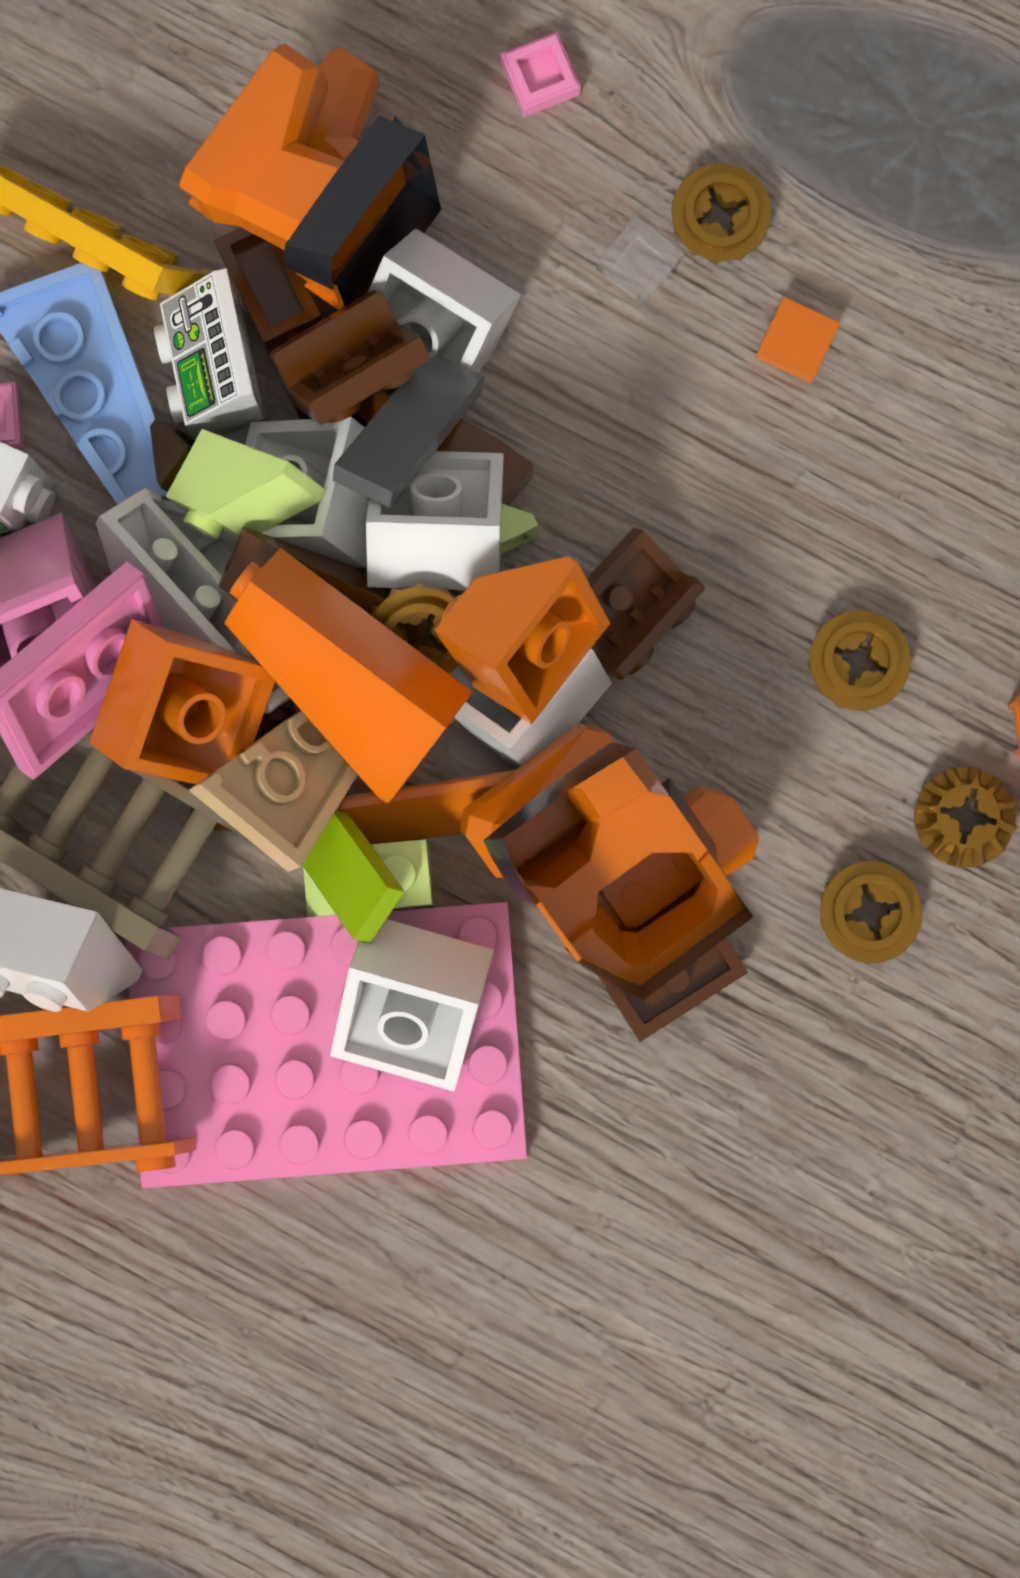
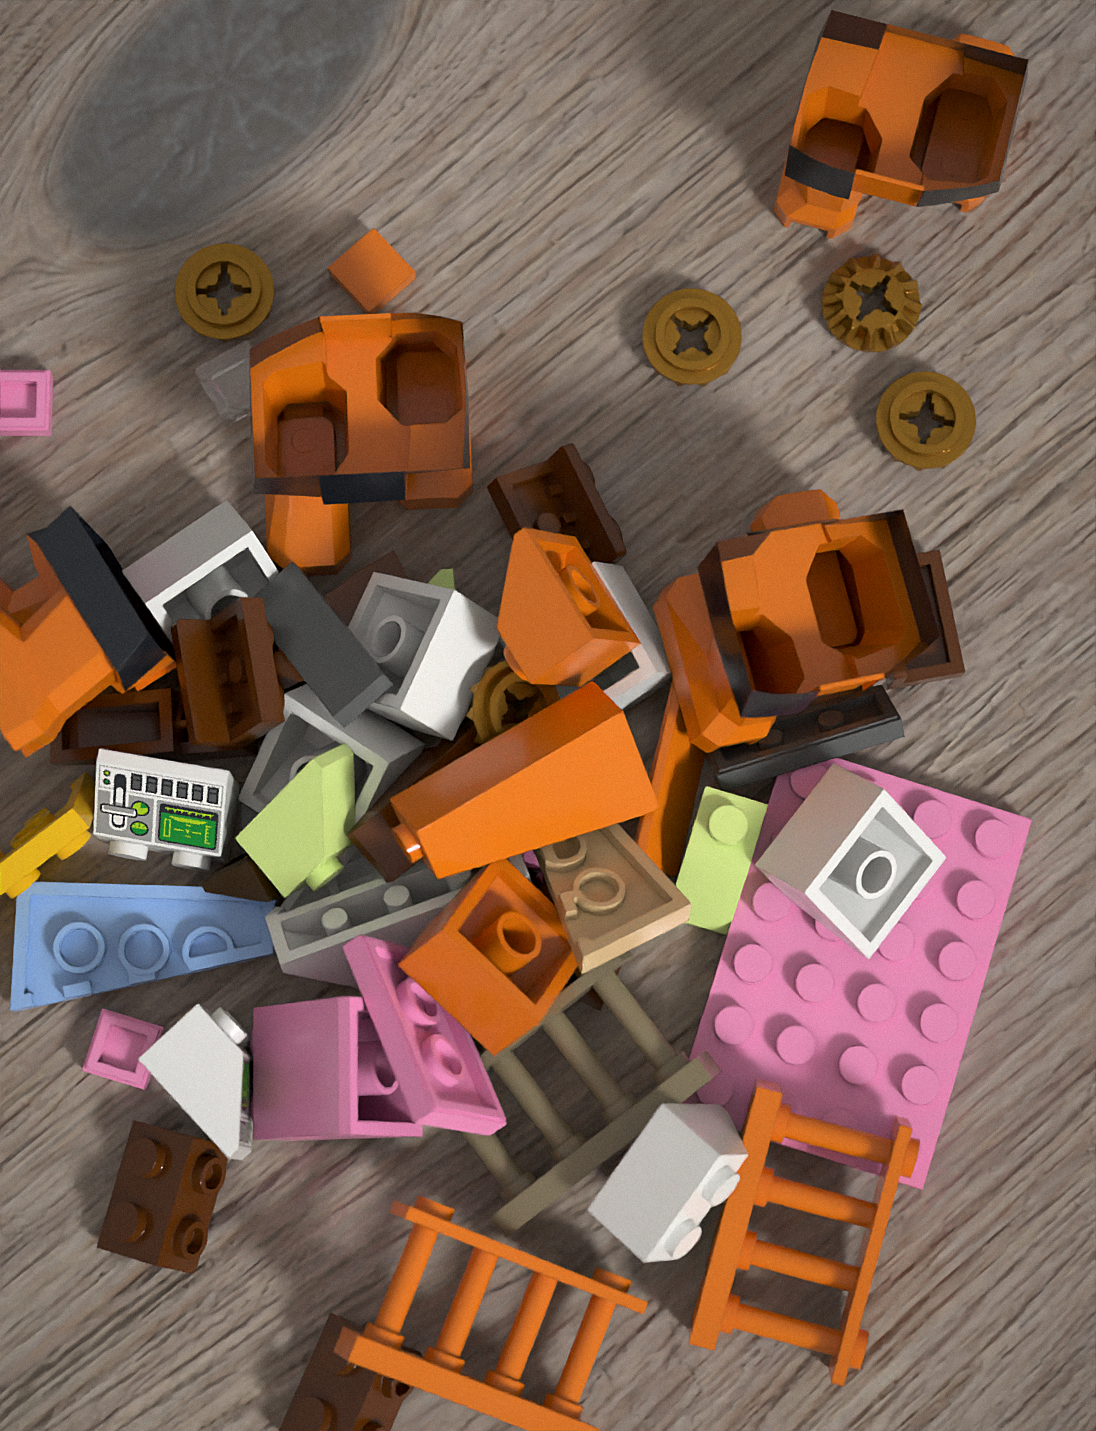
camera: 70 degrees left, 5 degrees down
lime tile [302,810,405,943] -> none
none -> orange piece [249,313,473,576]
none -> dark grey tile [704,685,905,792]

